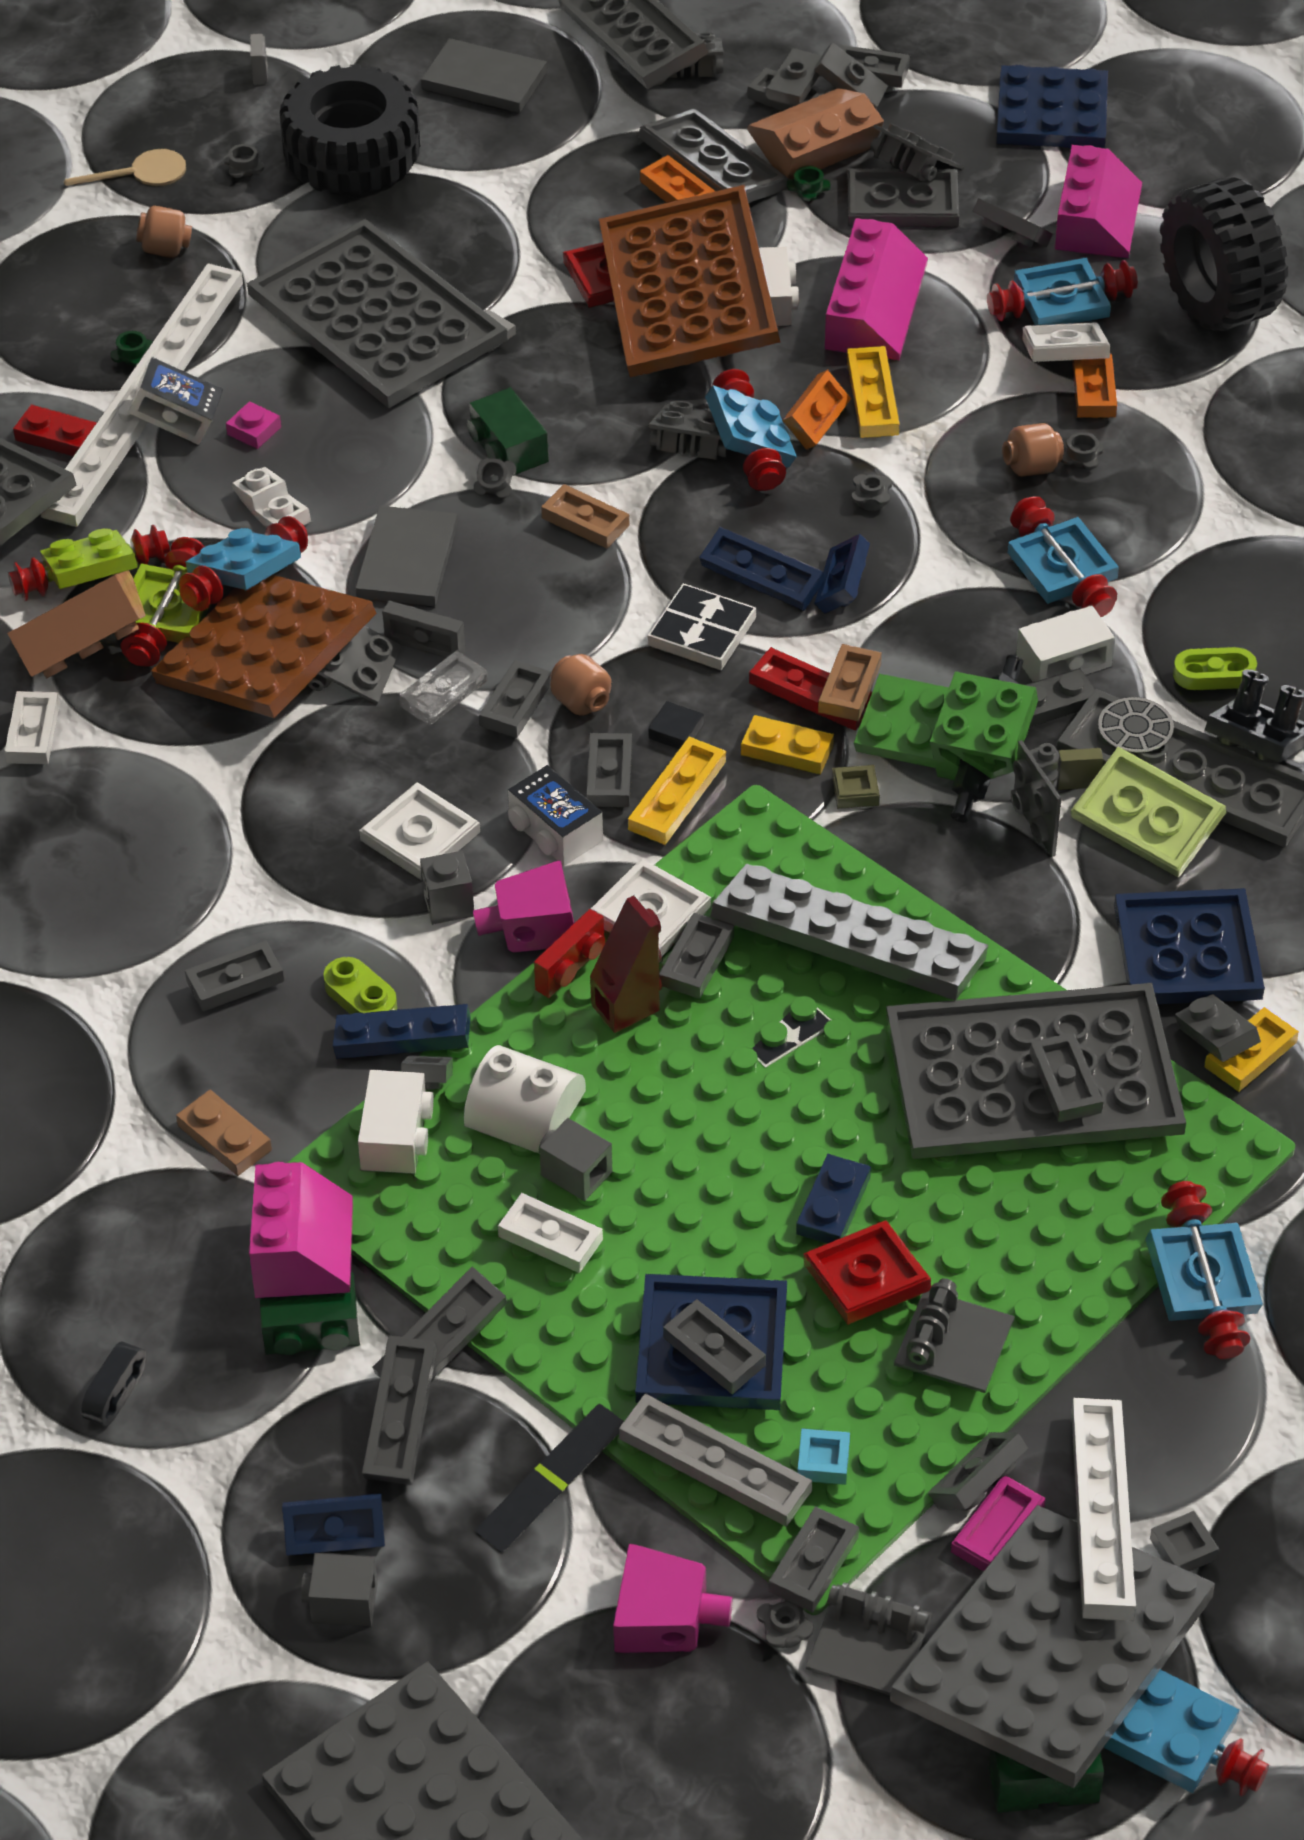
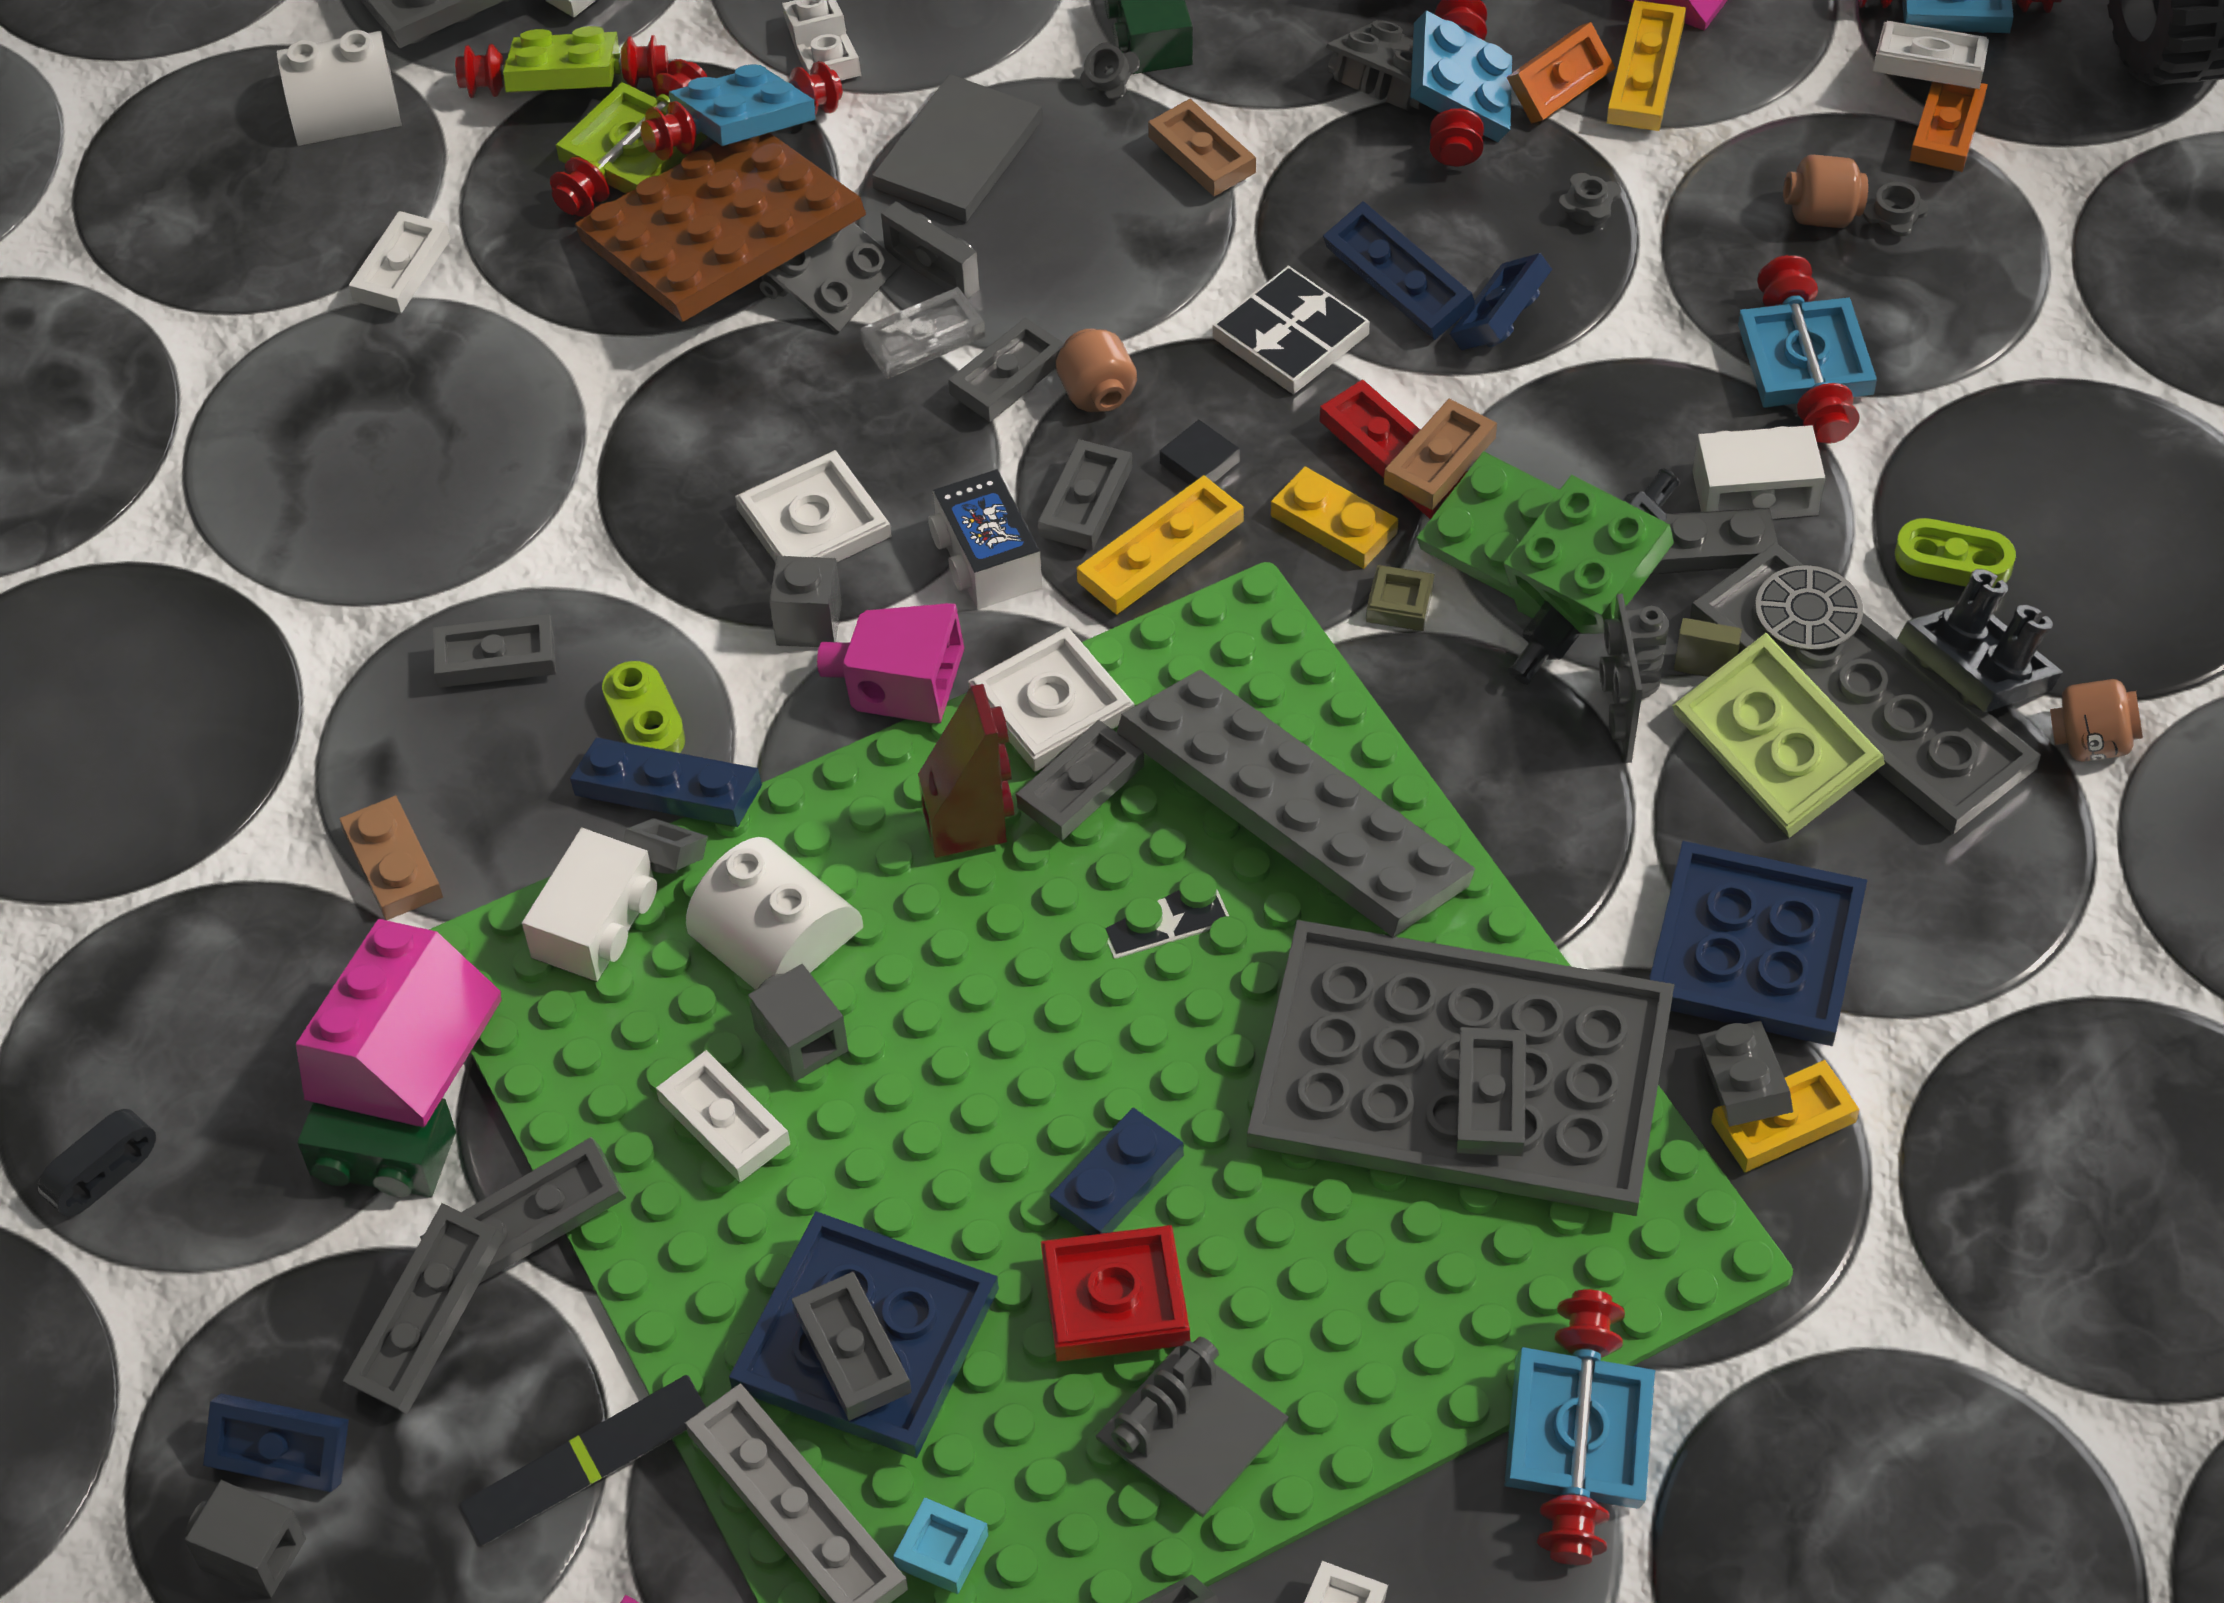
camera: 20 degrees right, 5 degrees up
nougat slope [7,570,146,679] -> none
red plate [534,909,605,998] -> none

